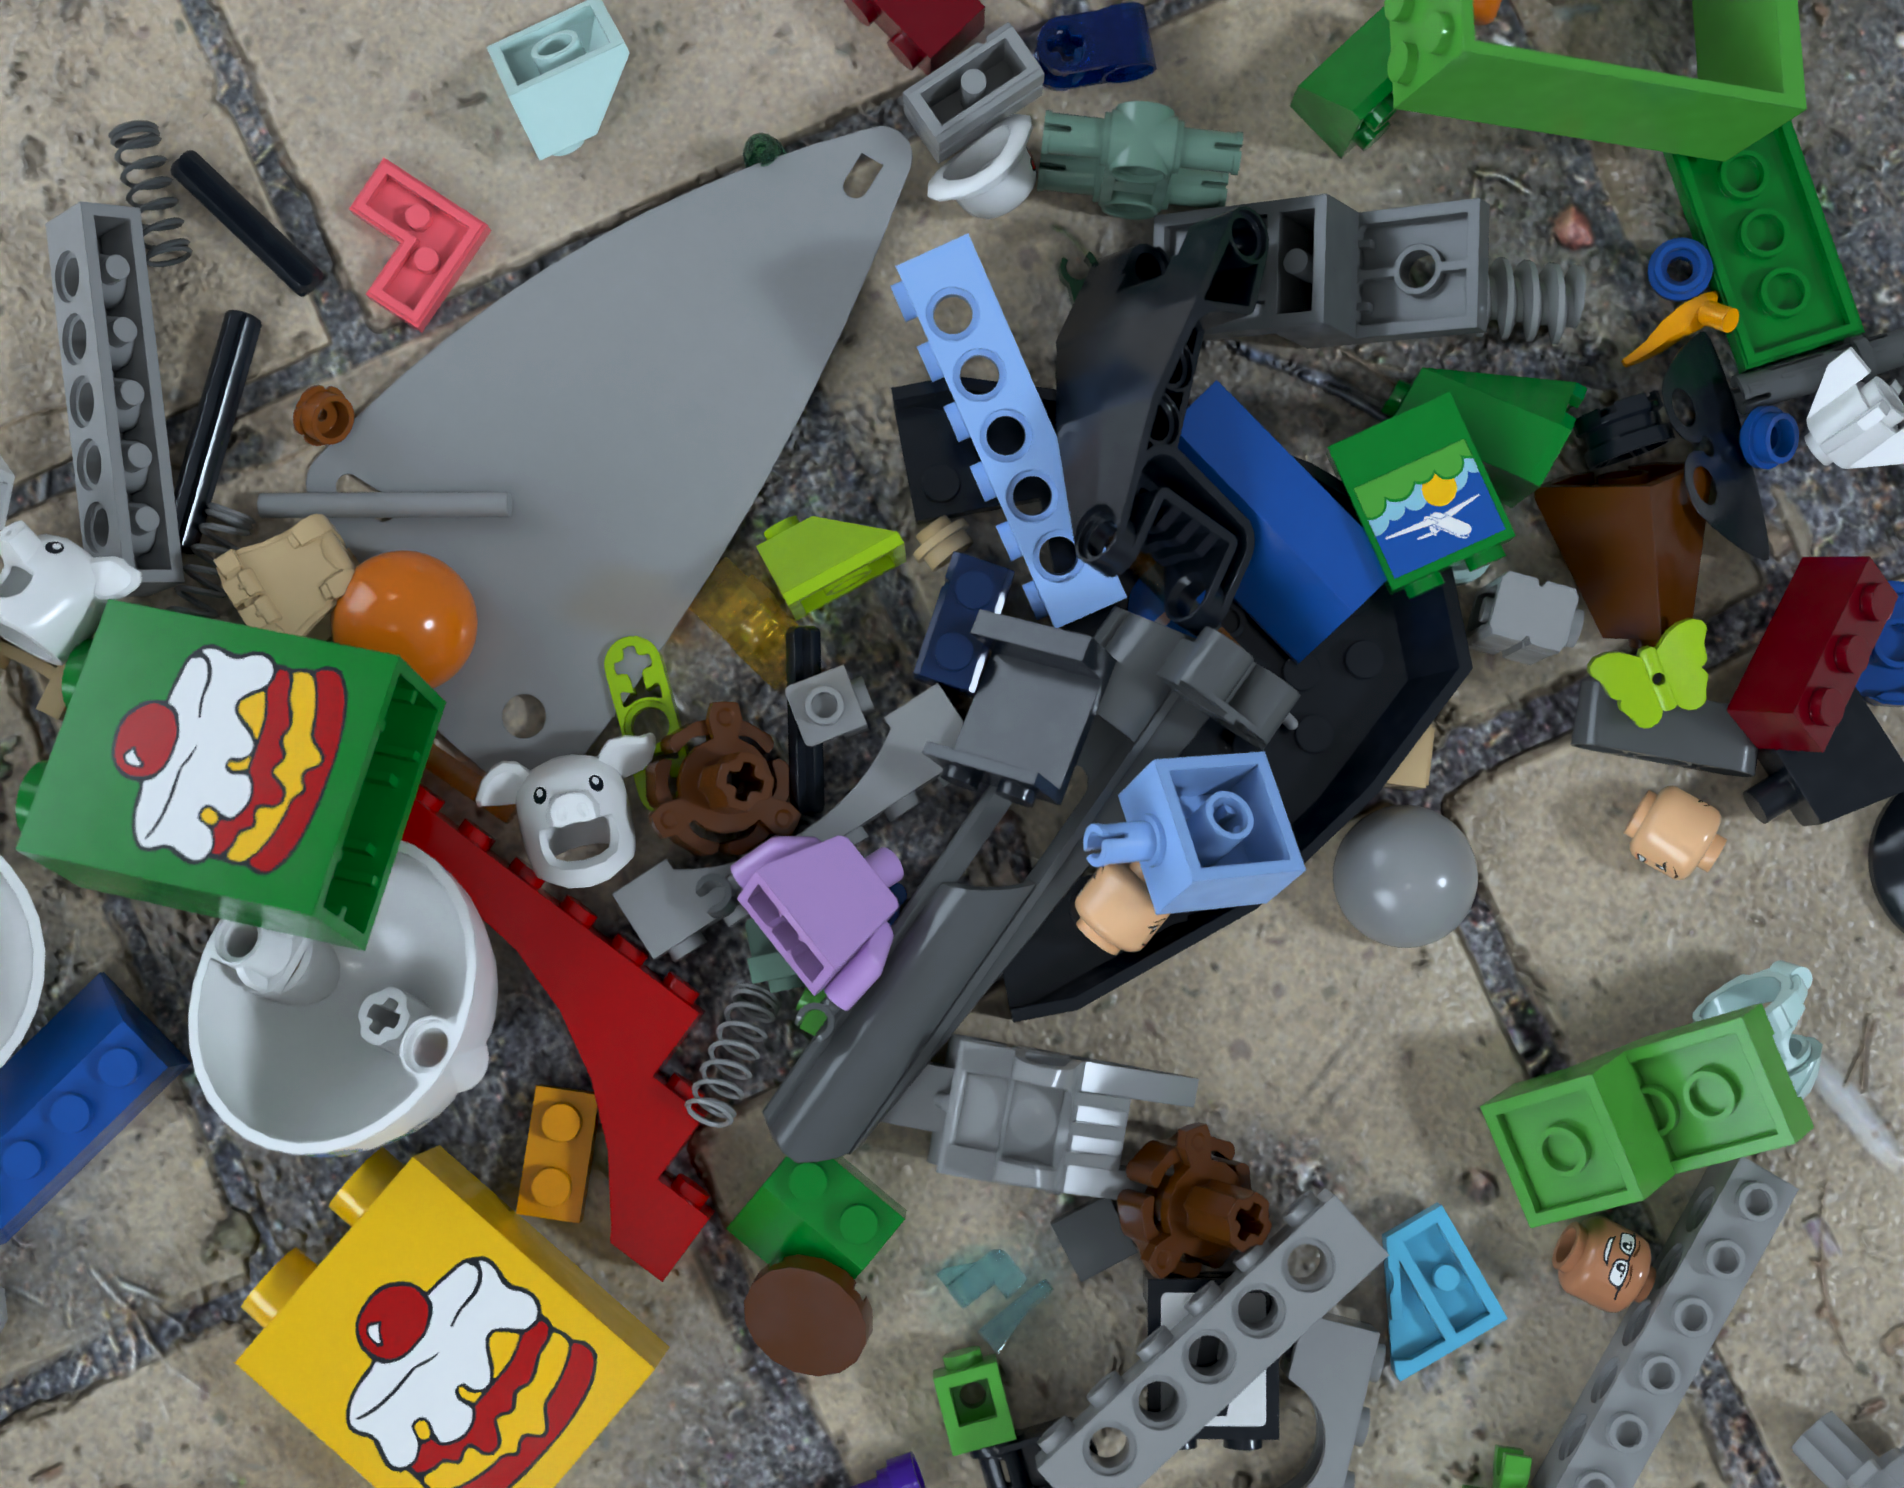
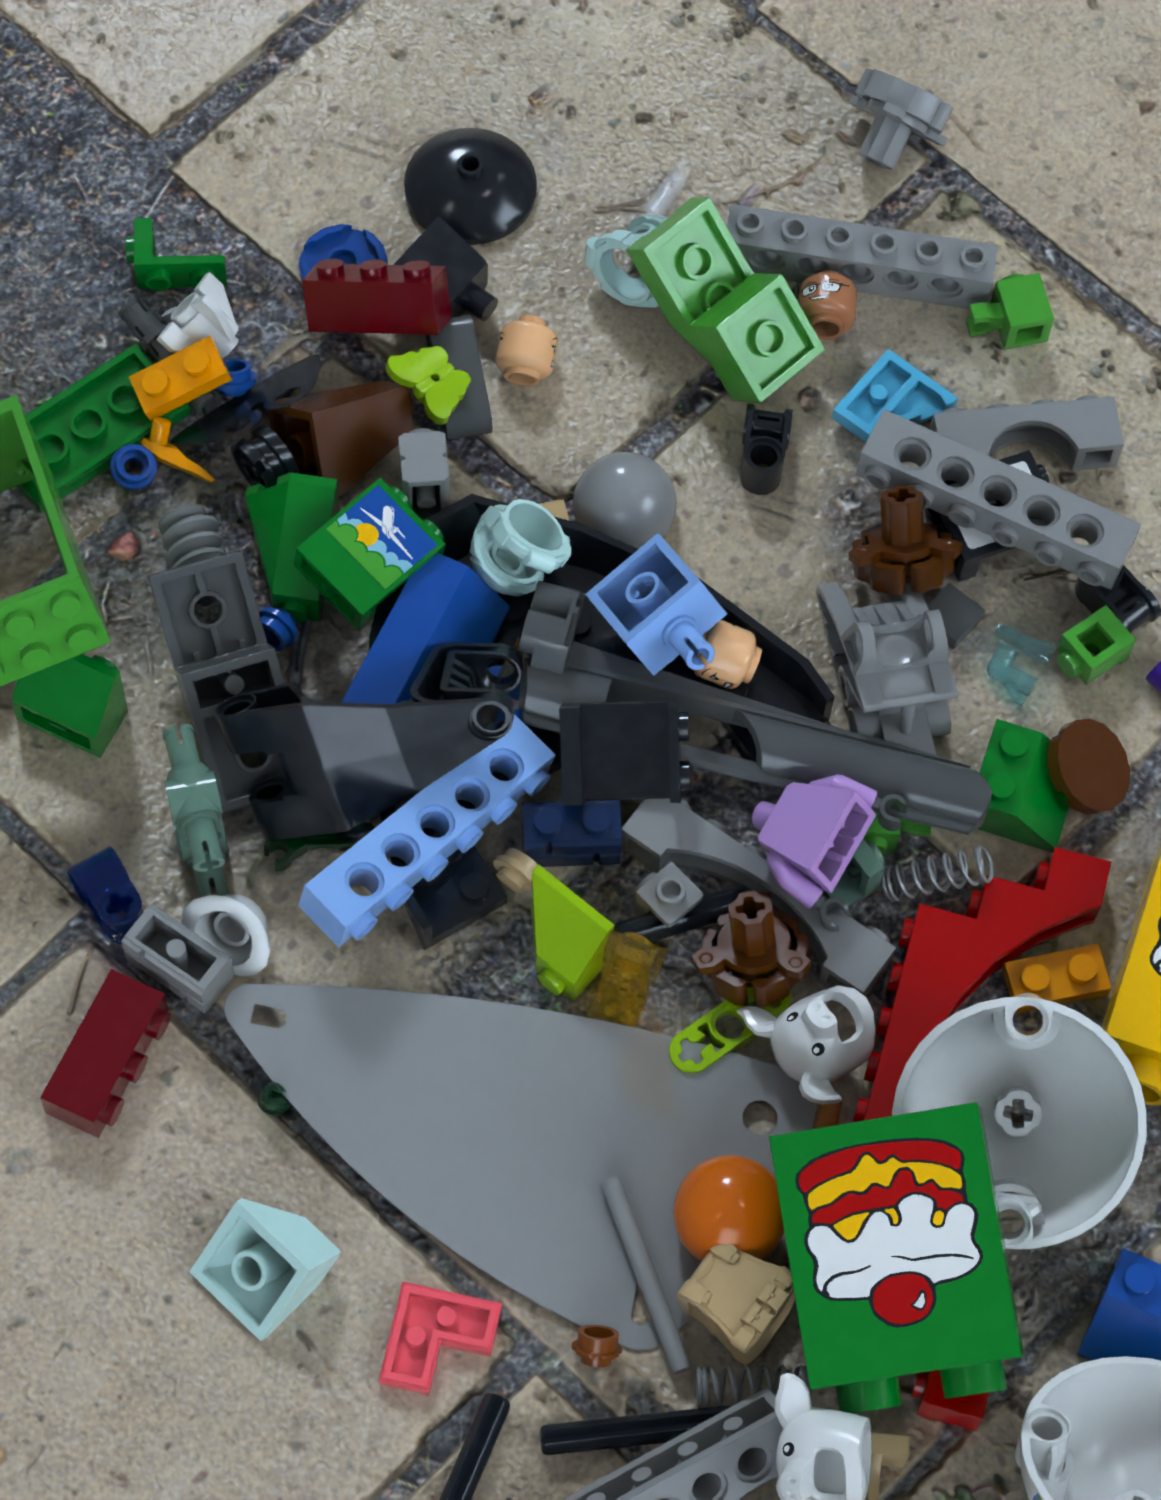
camera: 115 degrees left, 20 degrees down
none -> light orange plate [129,336,232,421]
none -> blue plate [259,607,299,651]
none -> light aqua helmet [470,499,571,597]
none -> black piece [740,404,793,495]

